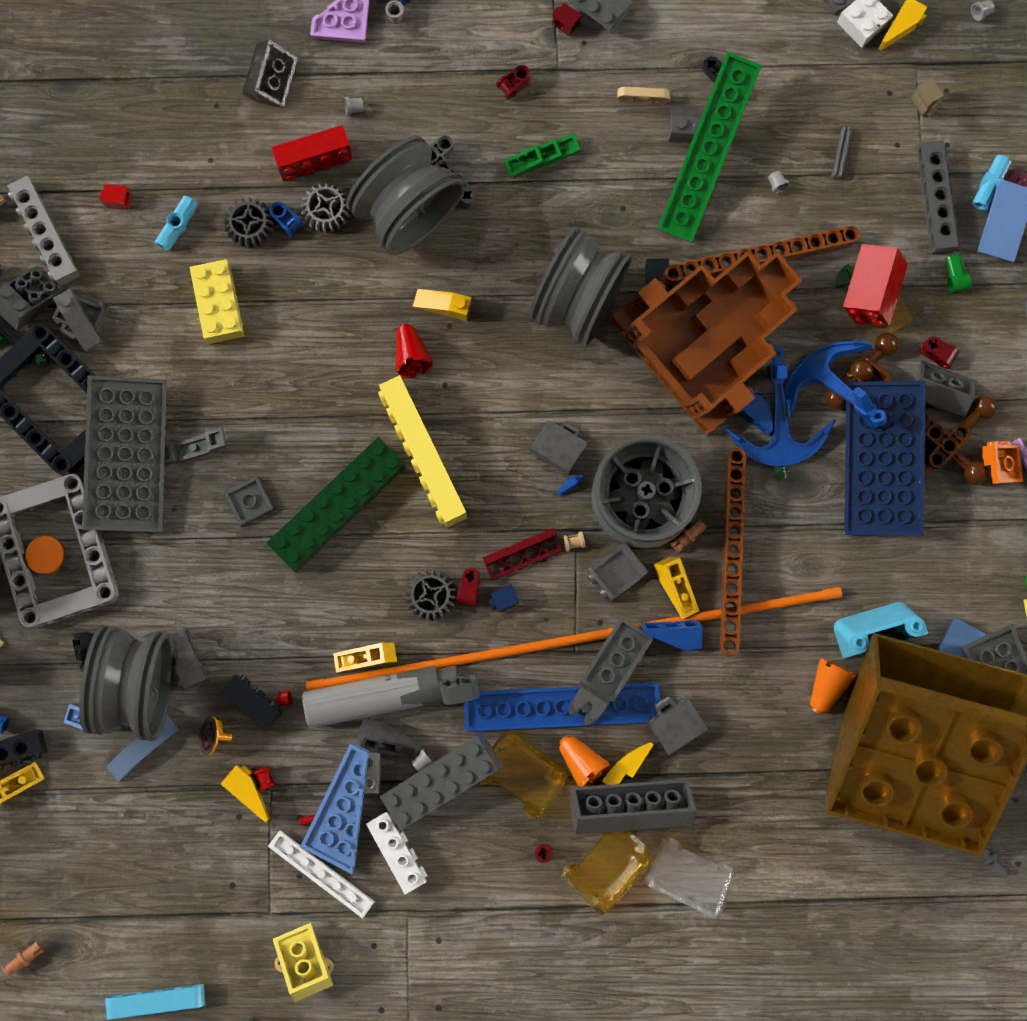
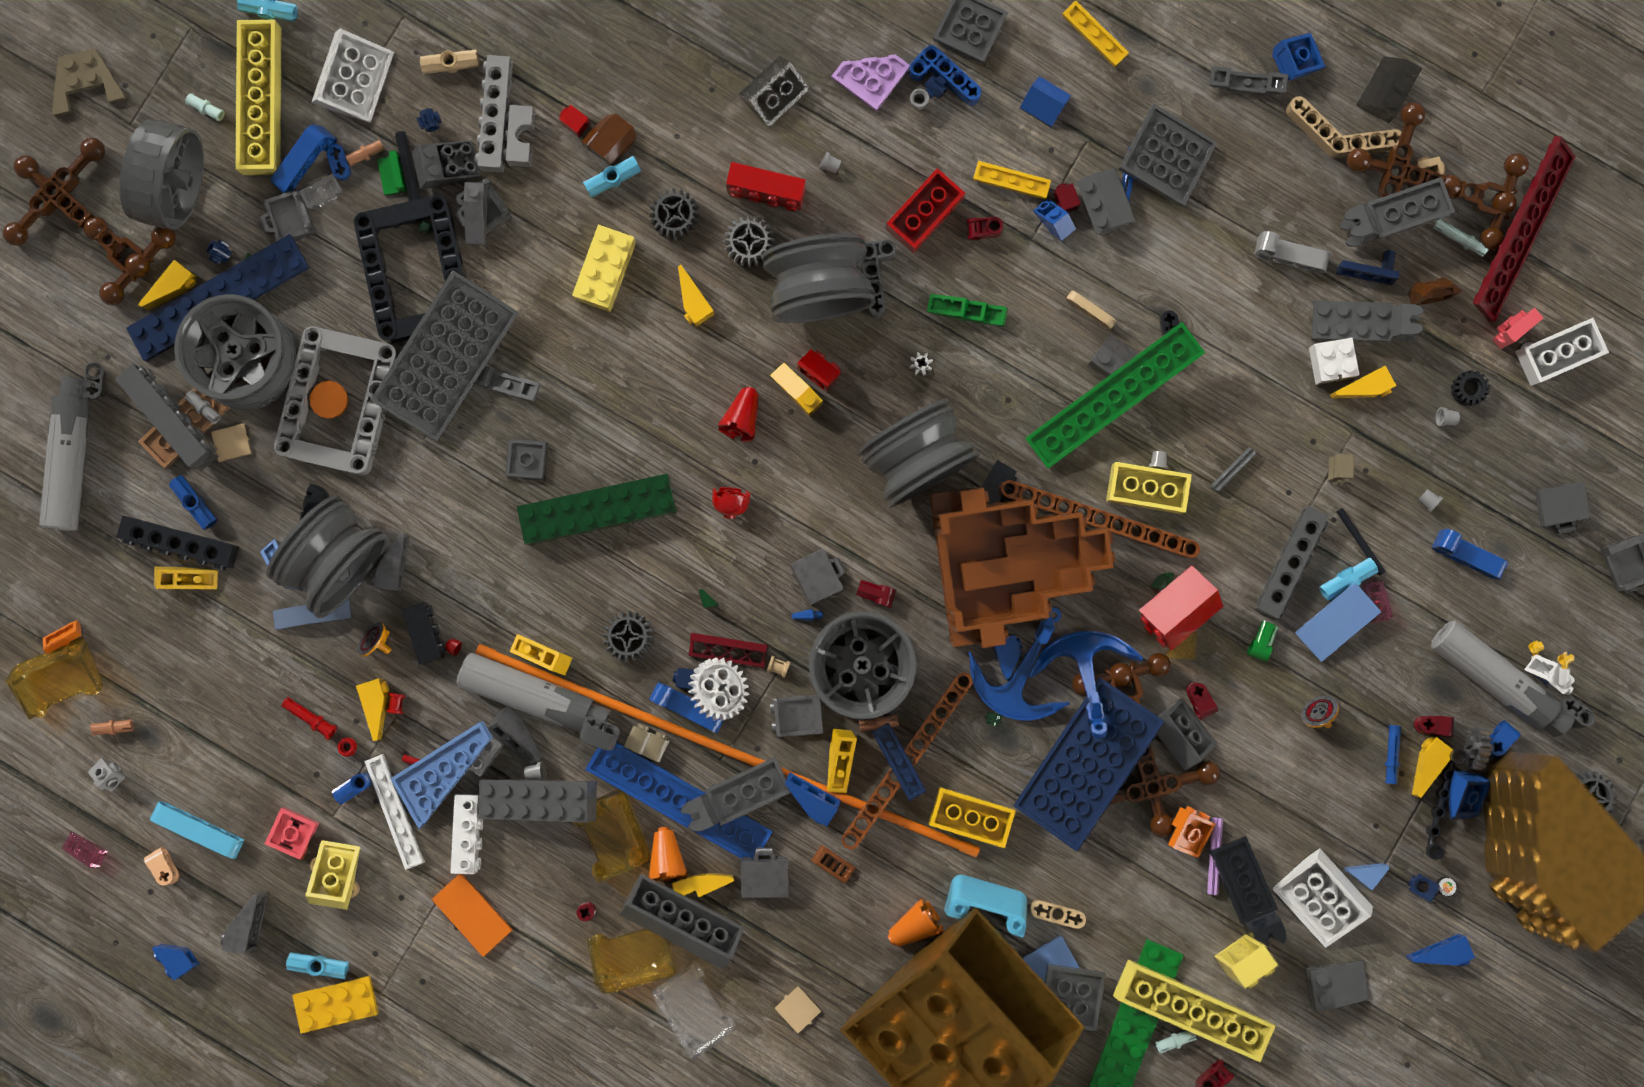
camera: 35 degrees right, 5 degrees up
blue piece [270,202,305,238] -> none
light yellow brick [378,375,467,528] -> none
dark red piece [456,568,480,606] -> none
none -> light grey brick [88,758,125,791]
none -> coral brick [265,807,320,860]
none -> red pin [281,697,338,741]
none -> blue piece [332,772,372,805]
none -> red plate [337,737,357,757]
none -> orange tile [431,874,513,957]
none -> light grey arch [503,105,535,167]
none -> reddish brown slope [581,114,637,166]
none -> dark tan brick [624,723,669,762]
none -> blue beam [649,682,724,733]
none -> yellow slope [678,265,715,327]
none -> white gear [688,658,749,721]
none -> dark green slope [699,589,719,609]
none -> red cylinder [712,487,751,519]
none -> tan piece [775,986,821,1033]
none -> red slope [797,349,841,393]
none -> dark orange slope [811,845,856,884]
none -> dark red piece [856,580,897,608]
none -> dark blue tile [872,722,927,801]
none -> red brick [886,168,966,254]
none -> white gear [909,352,933,376]
none -> yellow brick [928,787,1016,848]
none -> yellow plate [973,161,1051,200]
none -> tan beam [1030,900,1086,929]
none -> blue slope [1033,199,1076,241]
none -> light yellow brick [1106,462,1192,514]
none -> black bar [1336,508,1386,576]
none -> light grey piece [1418,489,1443,512]

